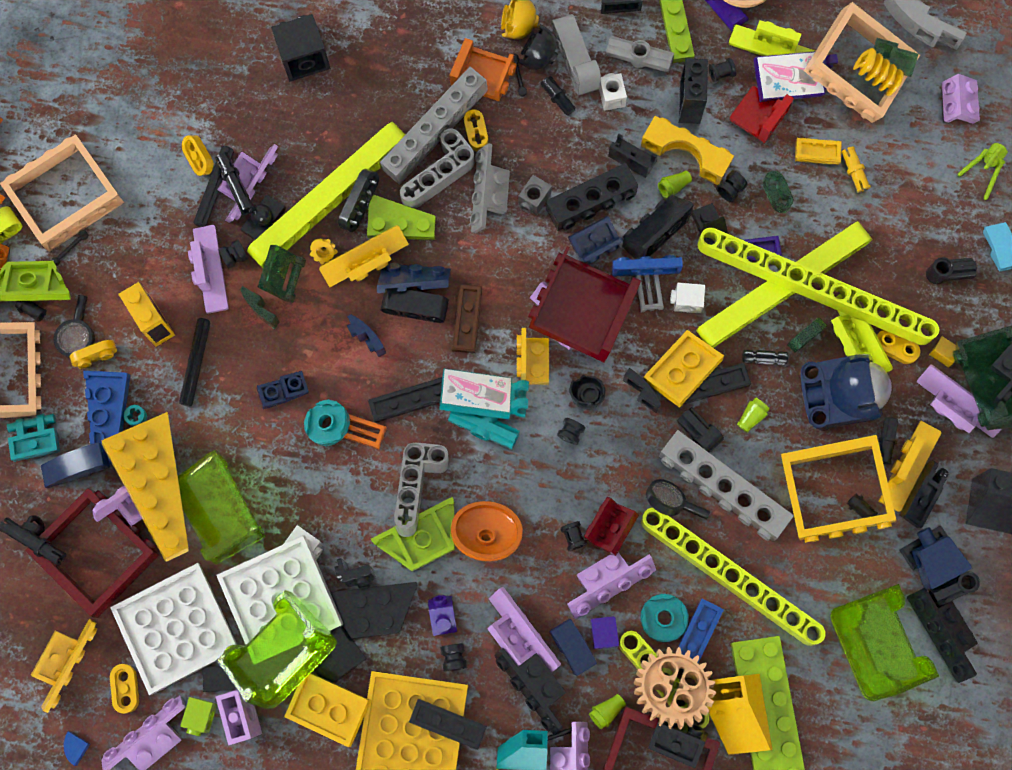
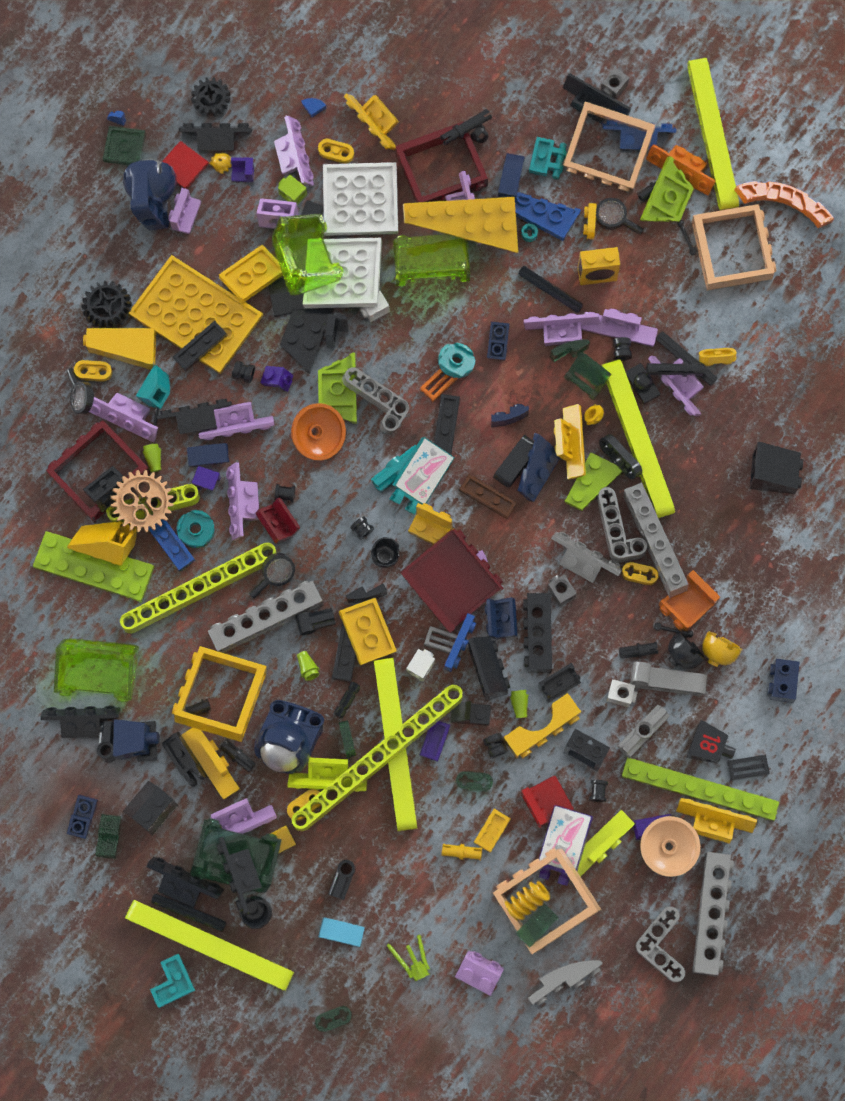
camera: 115 degrees right, 0 degrees up
none -> lavender bracket [524,312,600,346]

